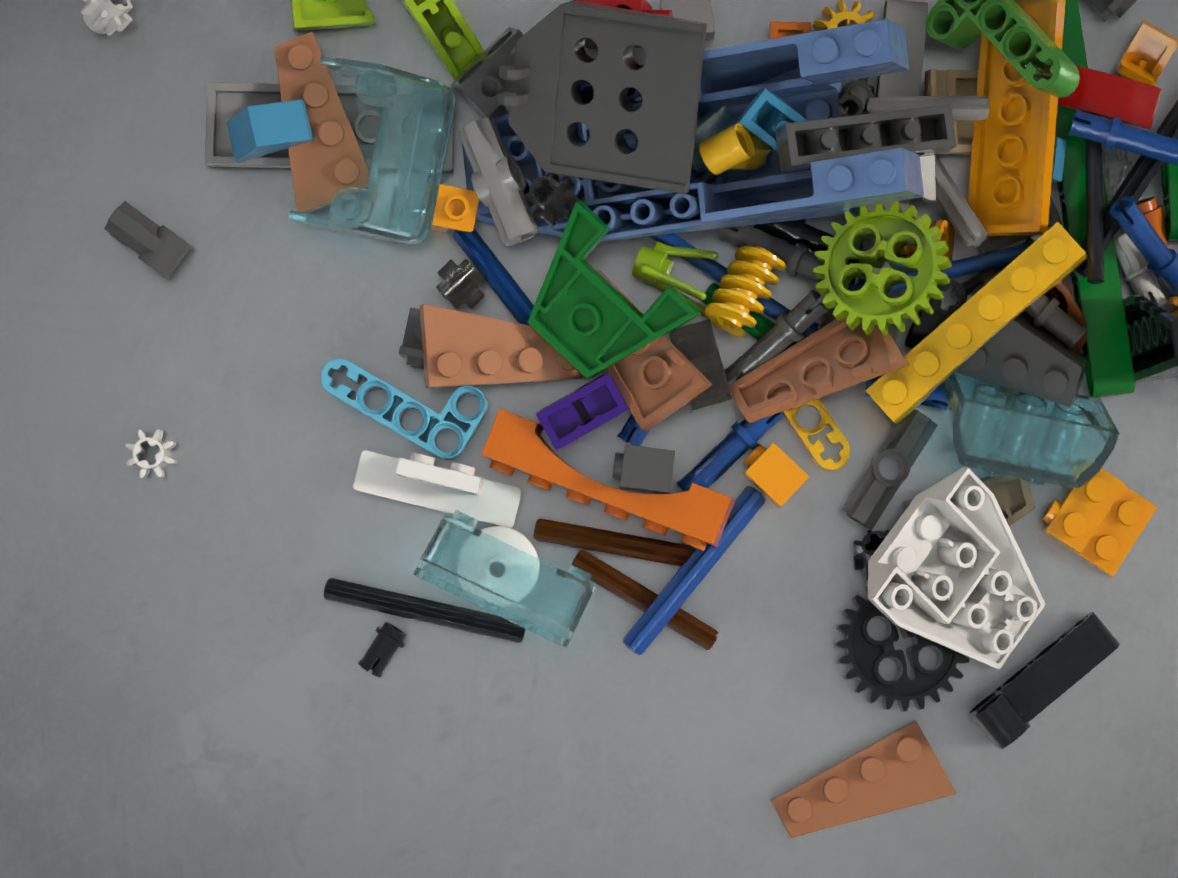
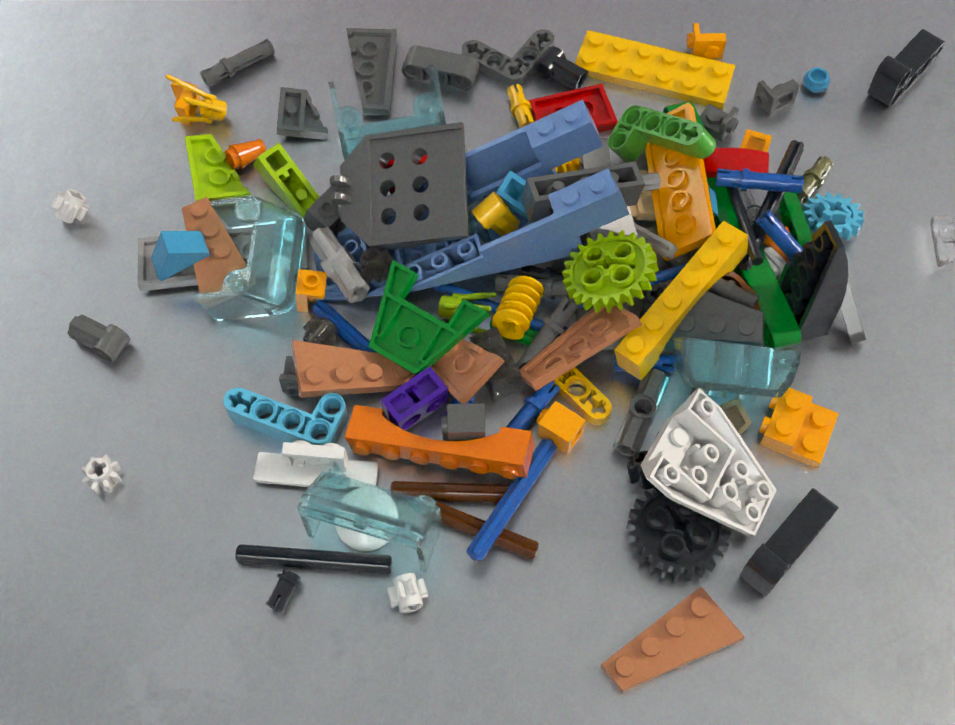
camera: 10 degrees left, 25 degrees down
none -> white gear [387,573,428,613]

